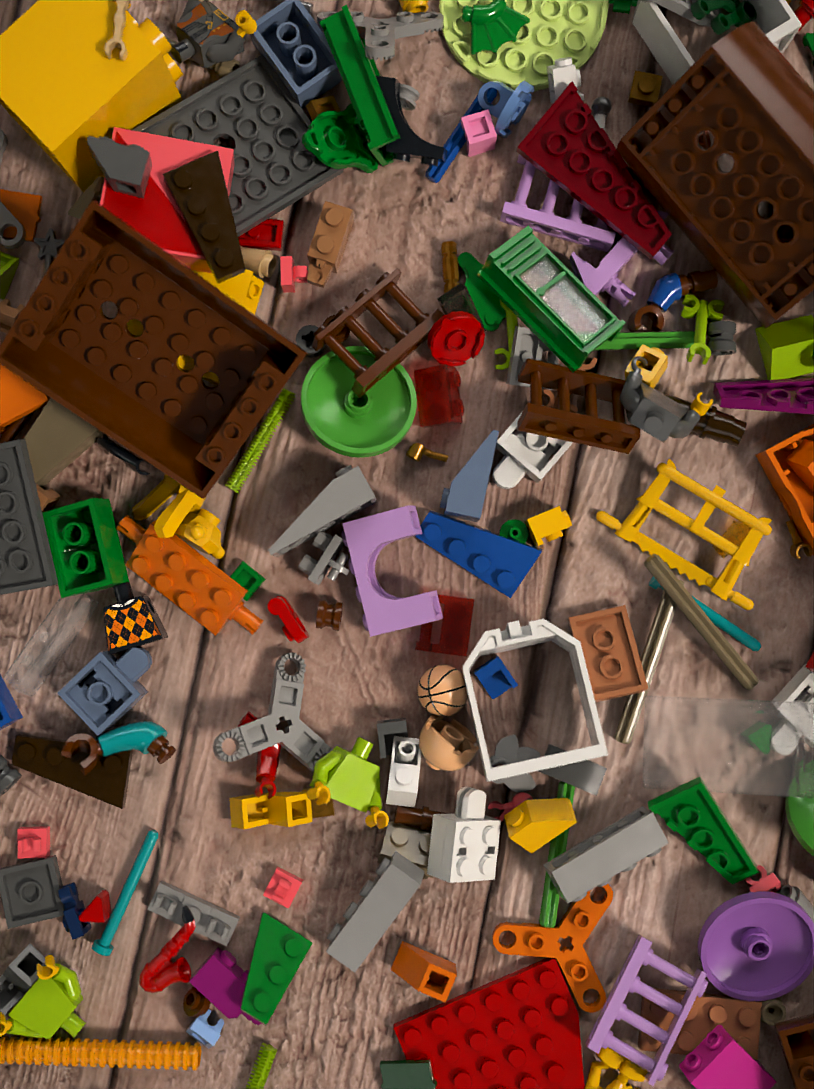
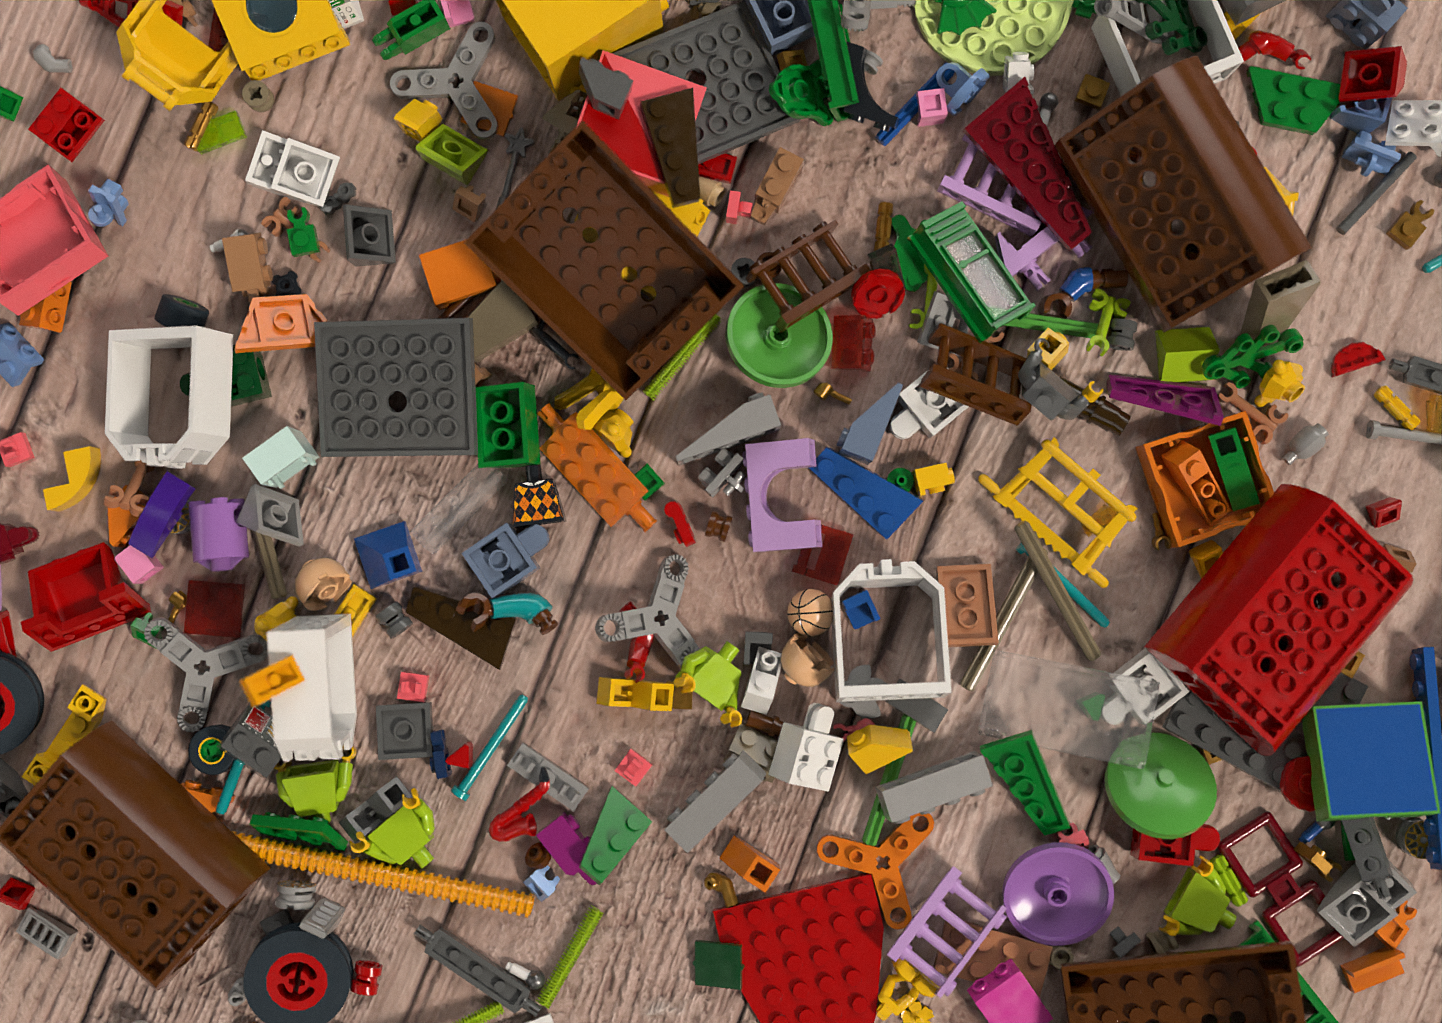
camera: 10 degrees right, 0 degrees up
none -> pearl gold arm [704,872,738,907]

